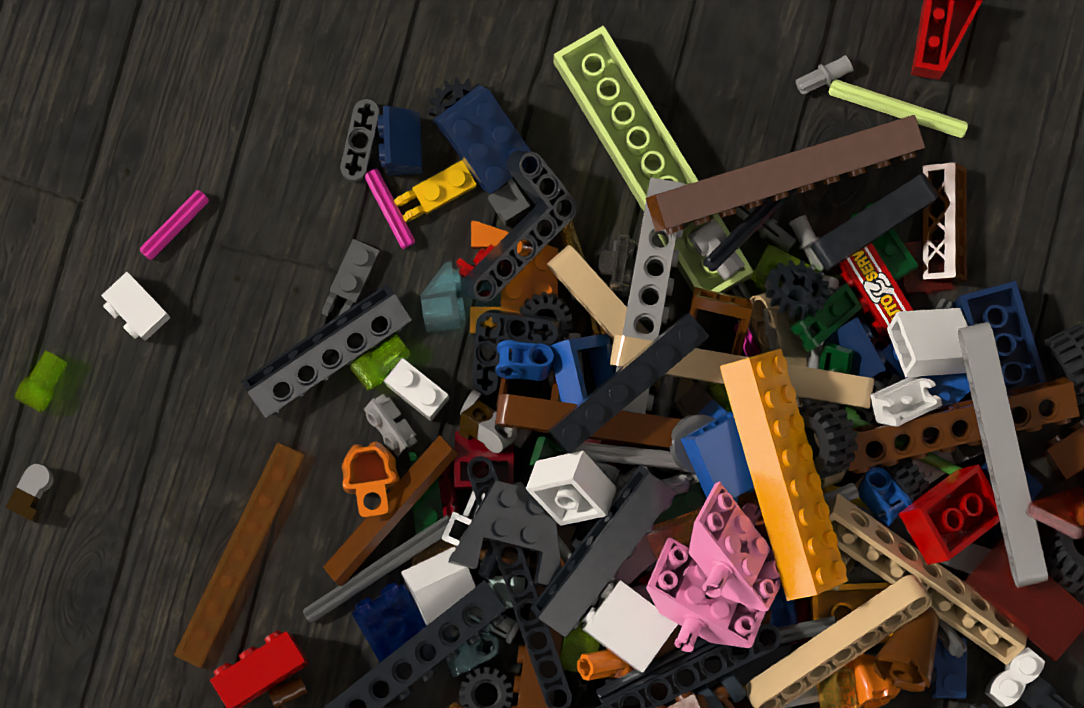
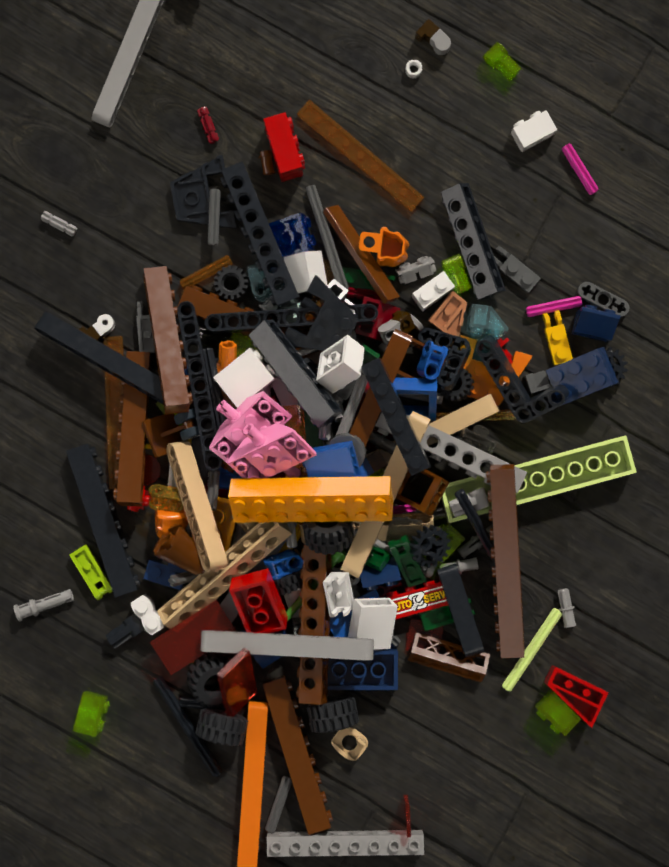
camera: 100 degrees right, 5 degrees up
none -> white axle [405,60,422,79]
none -> nougat wing [428,291,467,336]
none -> clear neon green brick [535,690,581,736]

